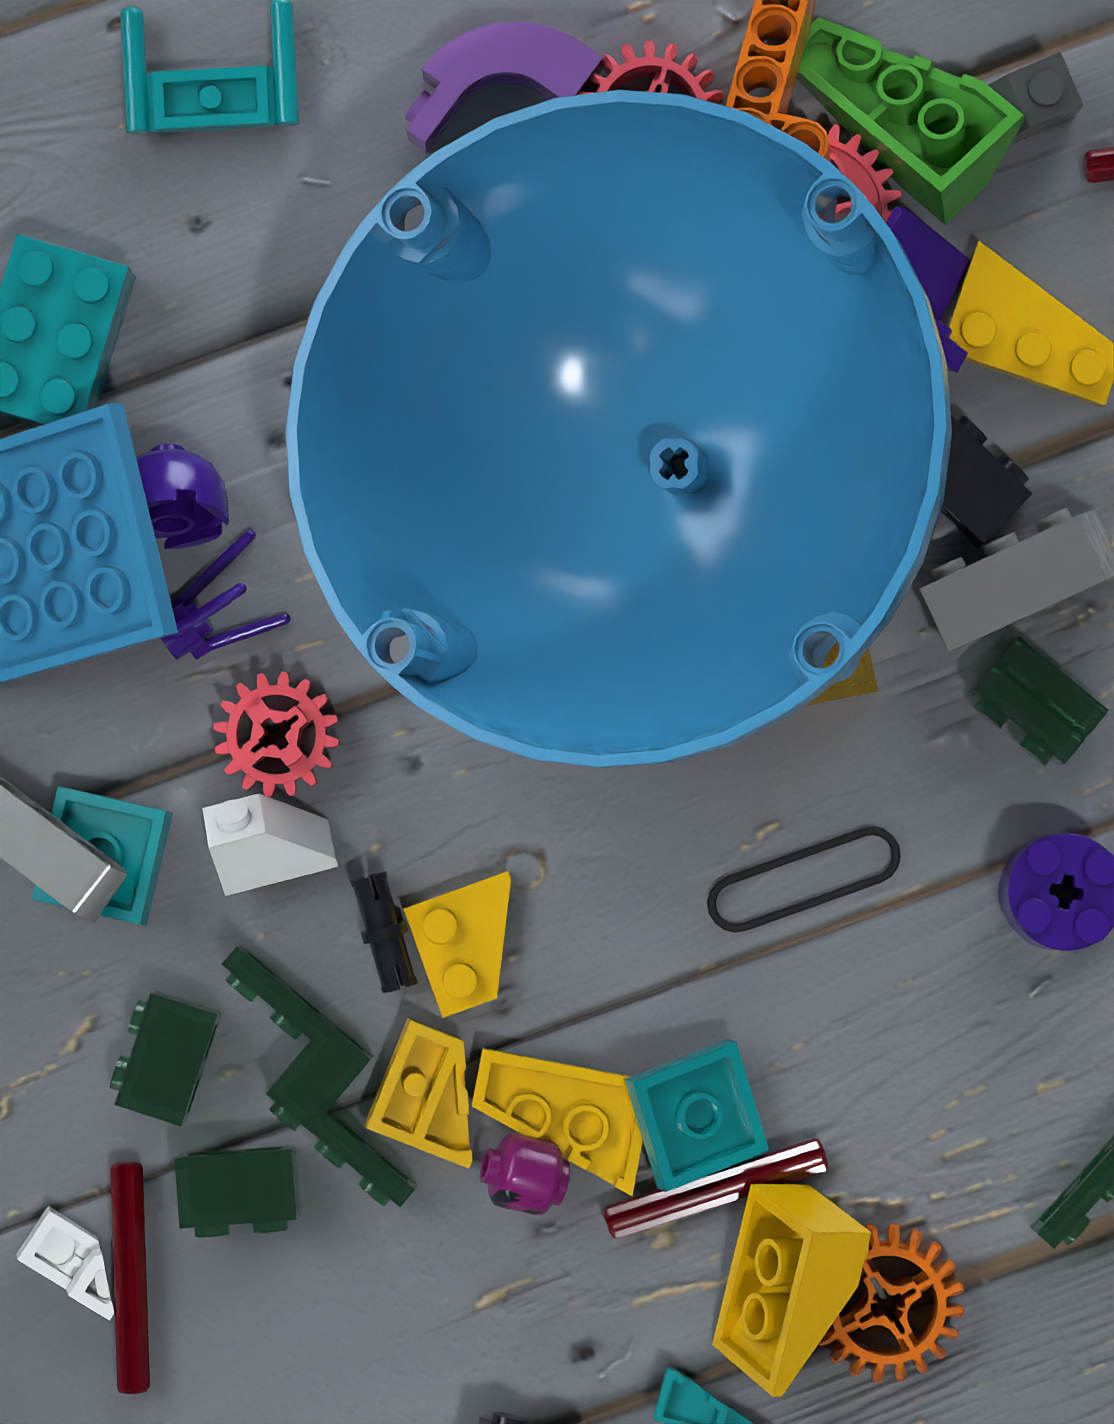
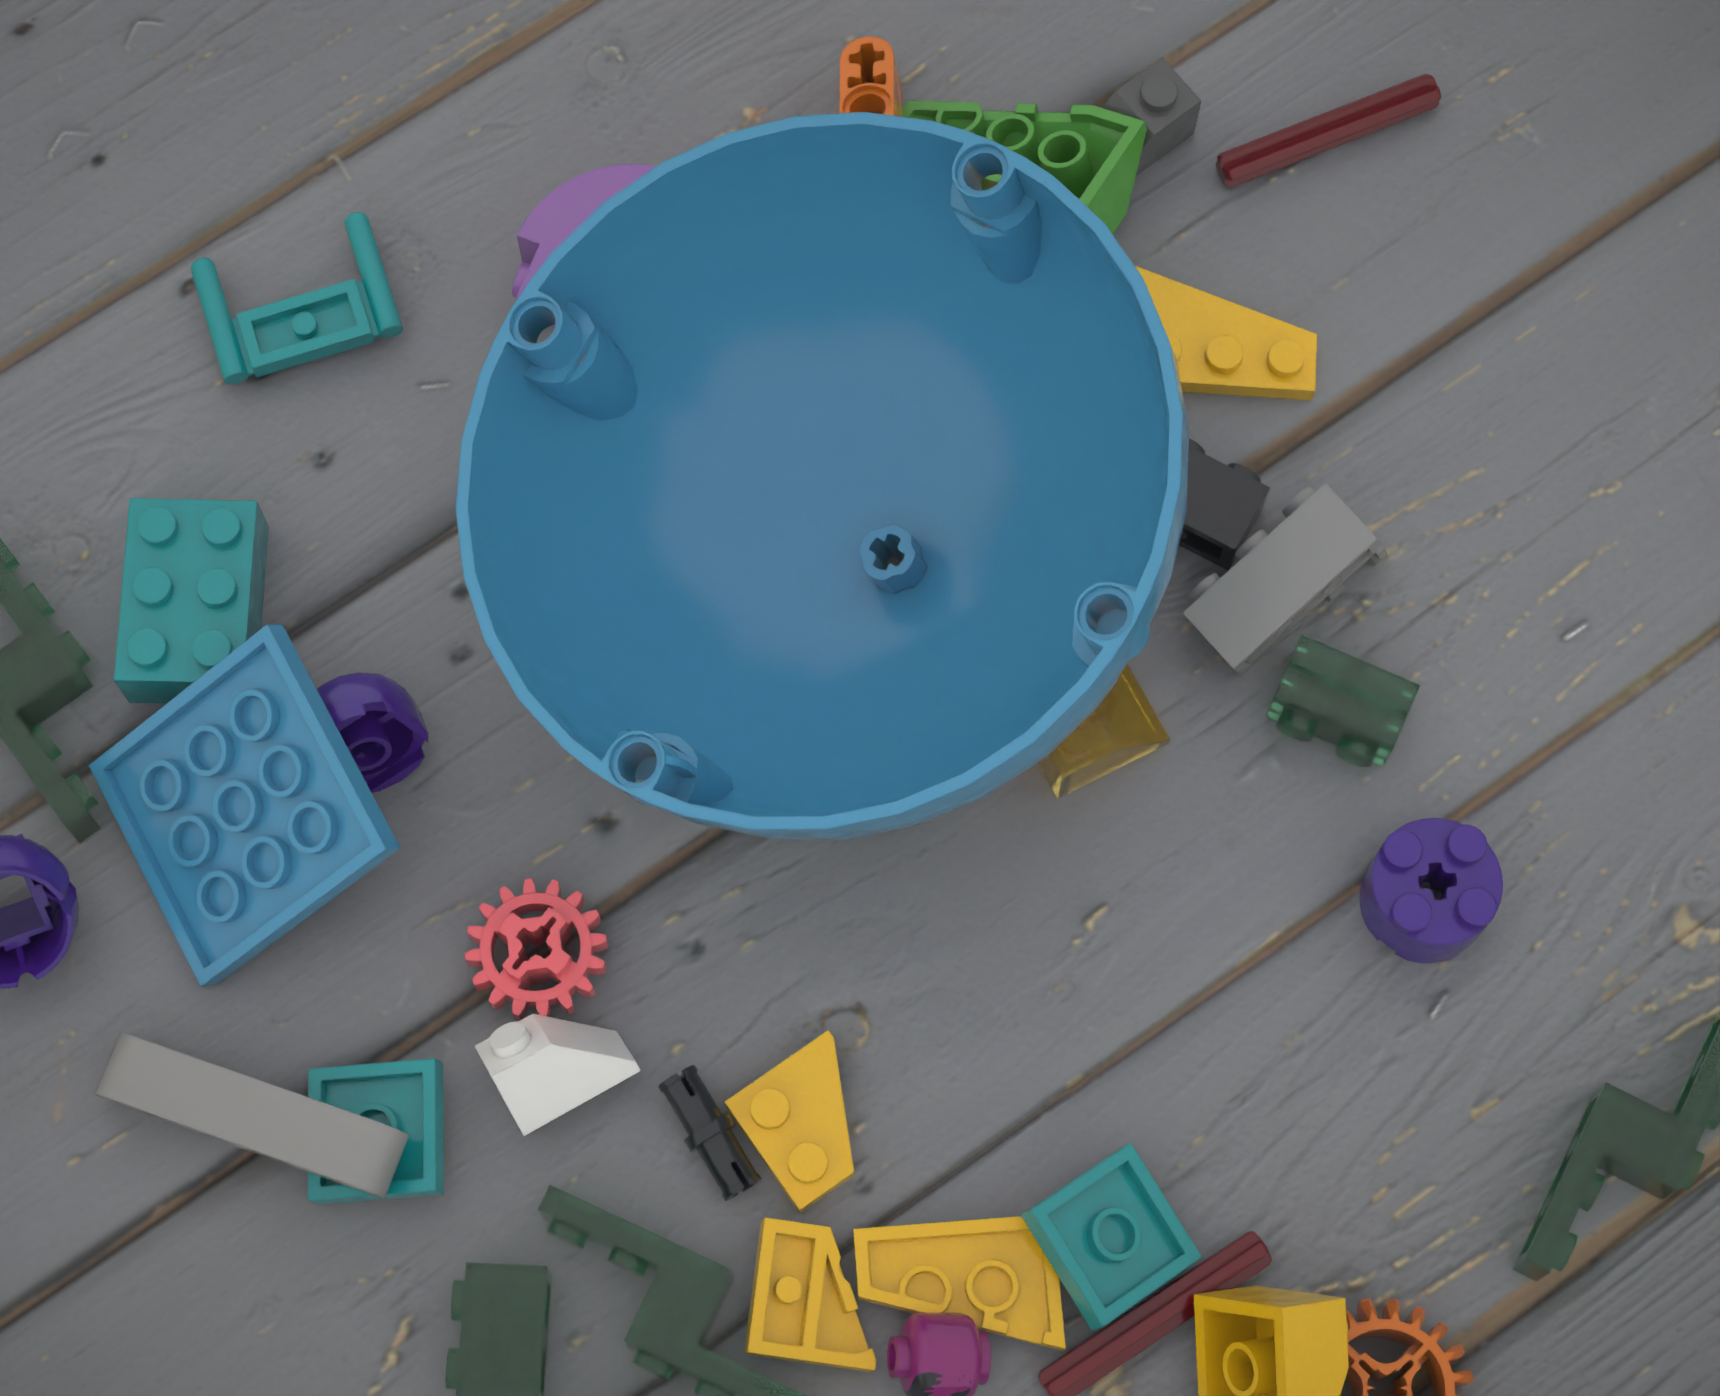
camera: 15 degrees left, 15 degrees down
dark purple plant [161,530,291,660] -> none
black piece [707,827,901,933] -> none

